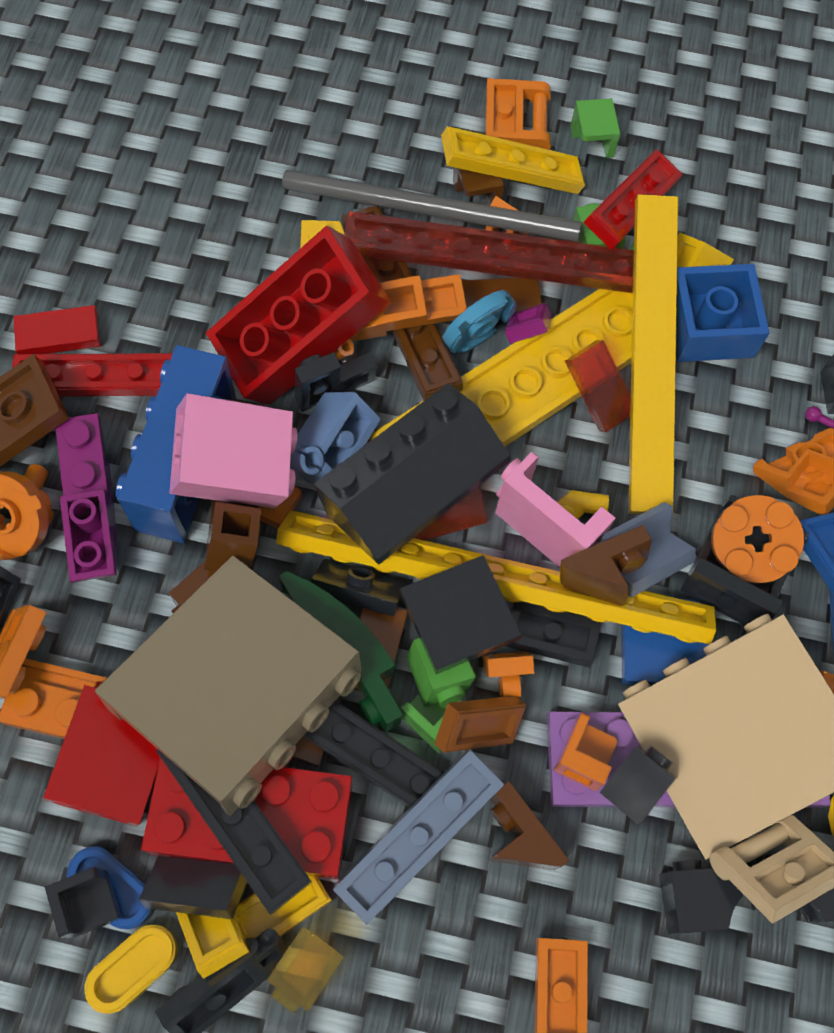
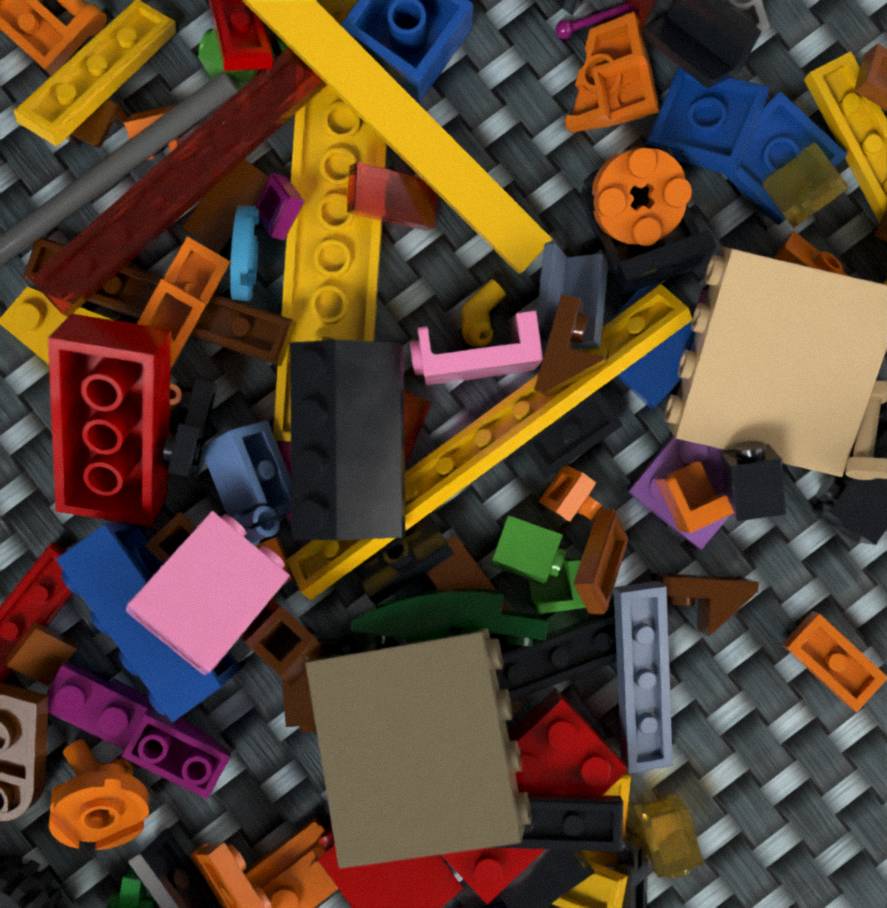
camera: 45 degrees left, 20 degrees up
black tile [400,555,522,674] -> none
none -> dark orange tile [6,621,77,686]

